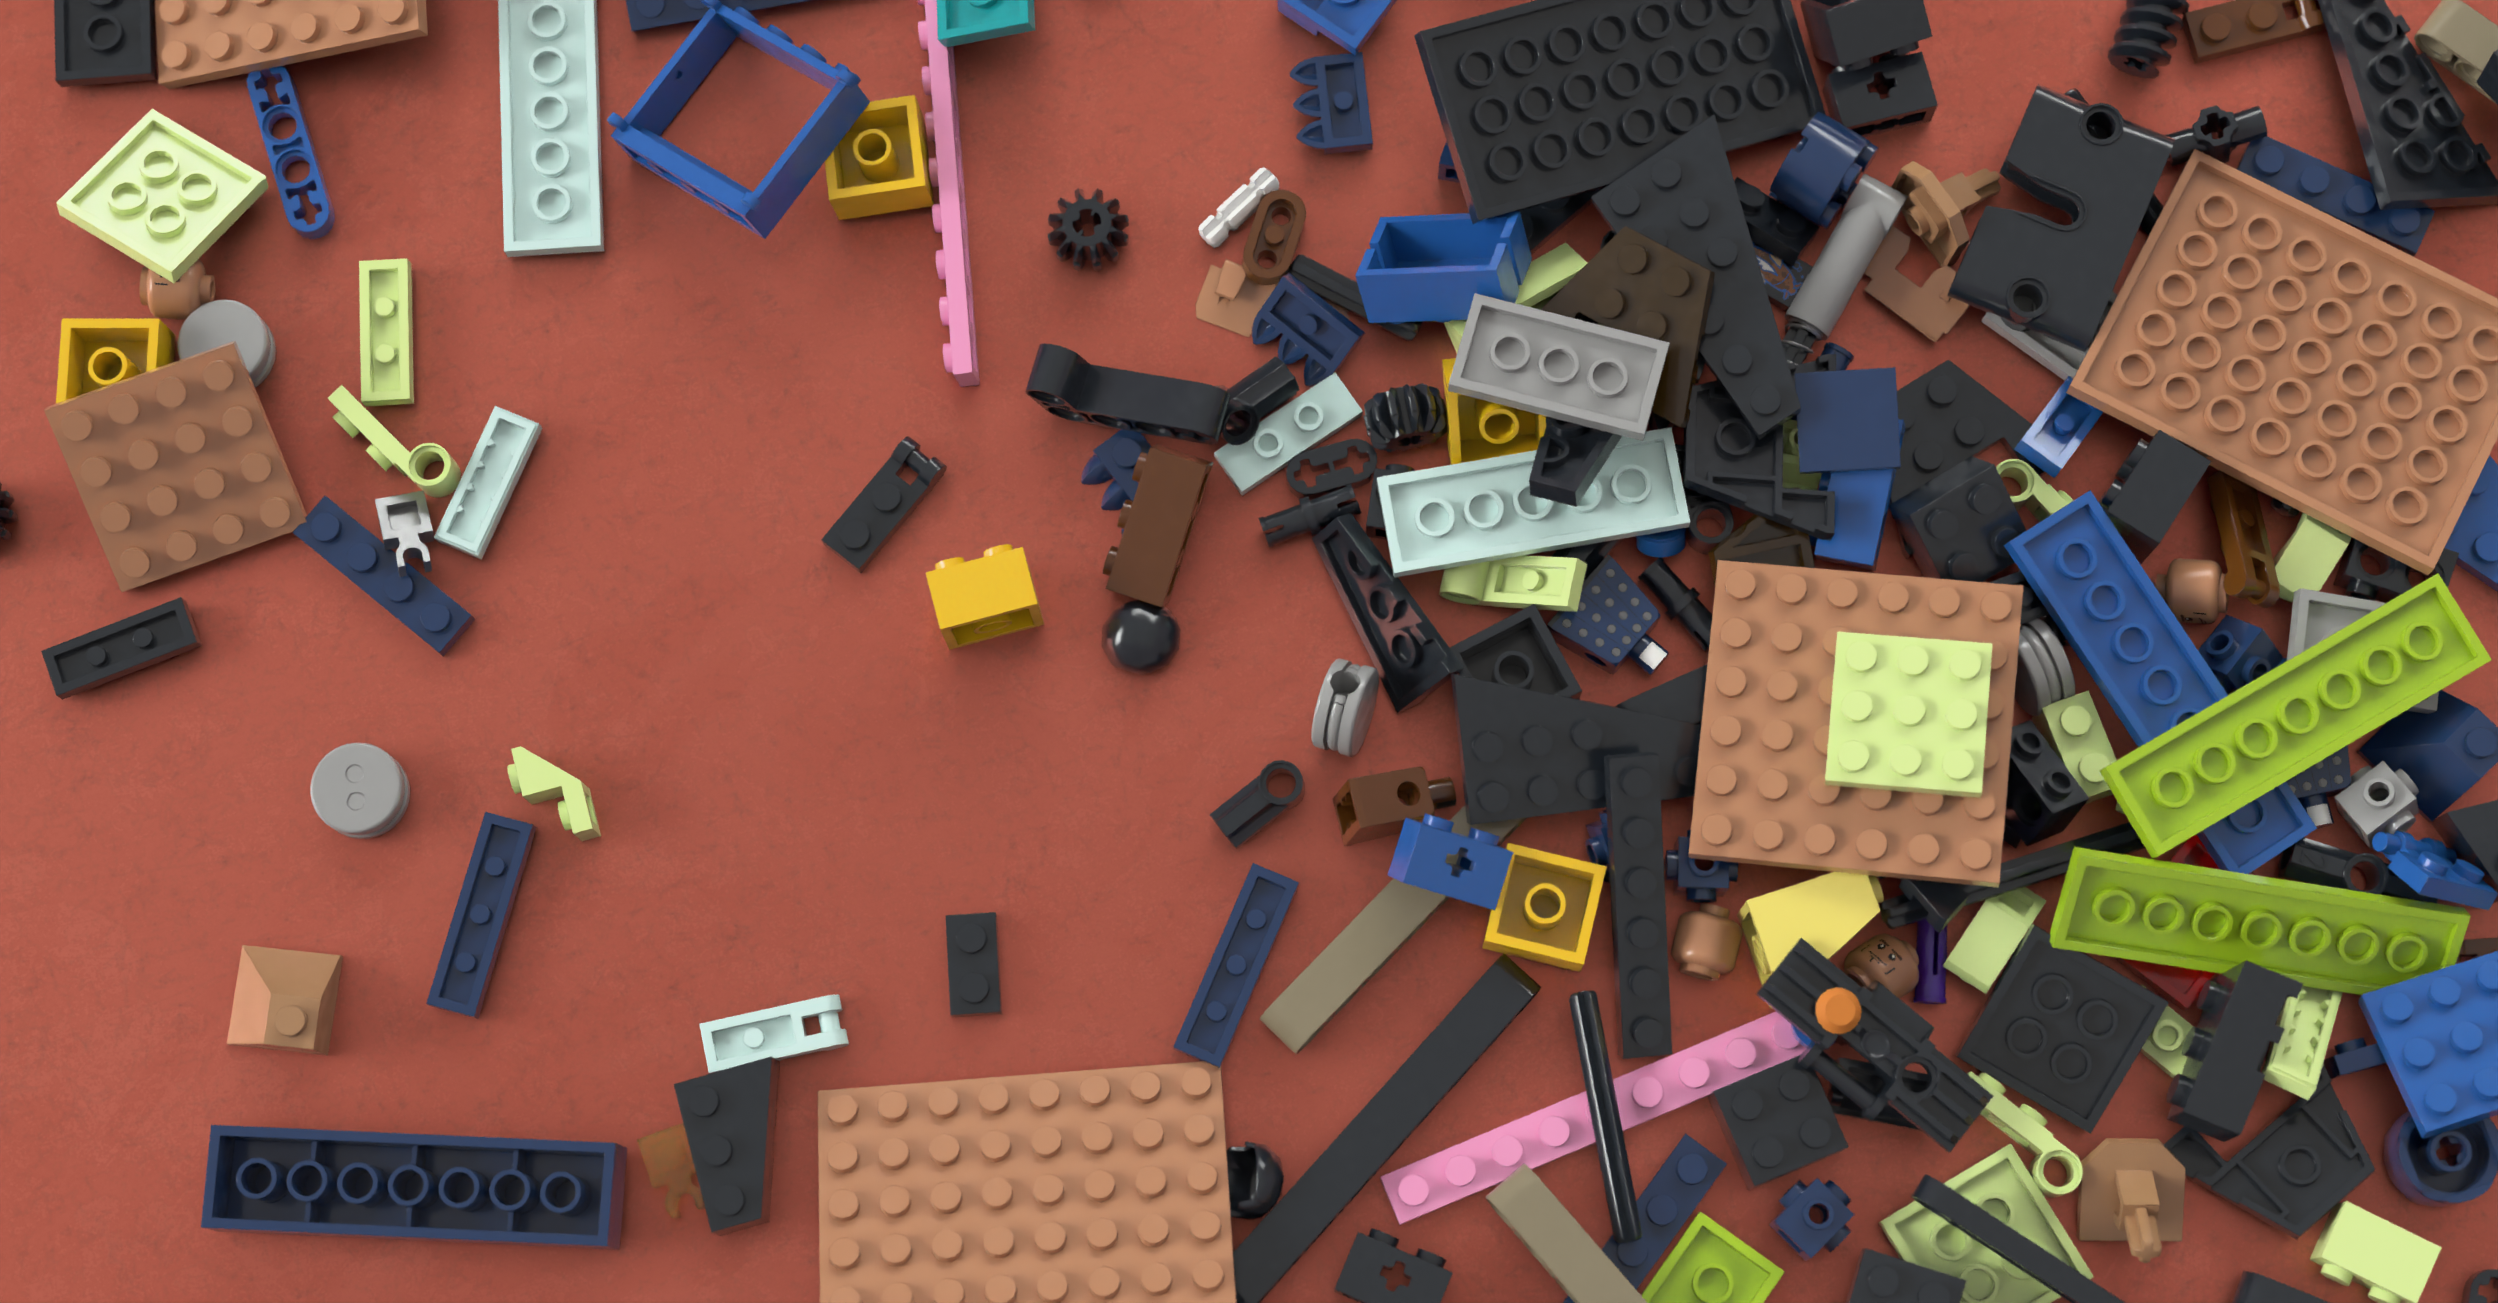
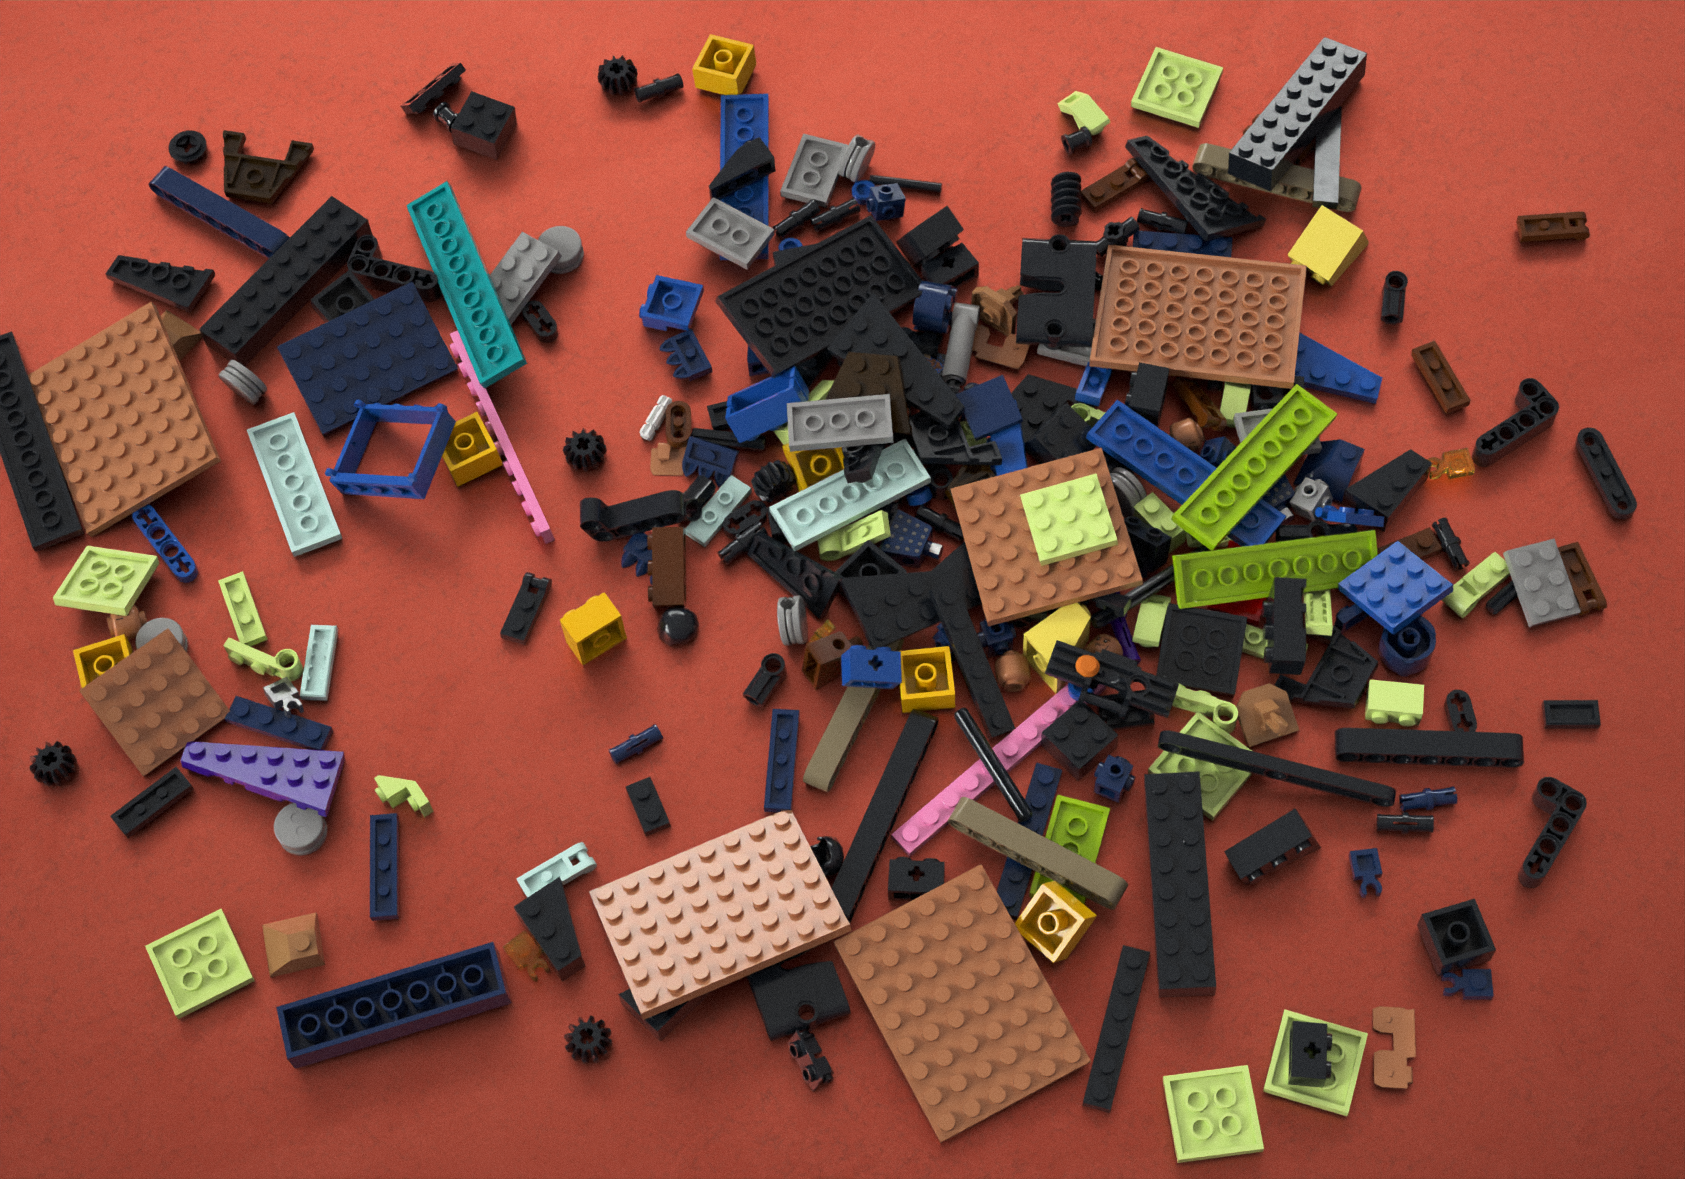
camera: 20 degrees left, 15 degrees down
none -> yellowish green plate [145,909,255,1019]
none -> wing [181,741,345,818]
none -> dark blue pin [608,724,663,765]
none -> black plate [707,401,730,431]
none -> clear yellow plate [807,619,836,644]
none -> black pin [1137,208,1188,234]

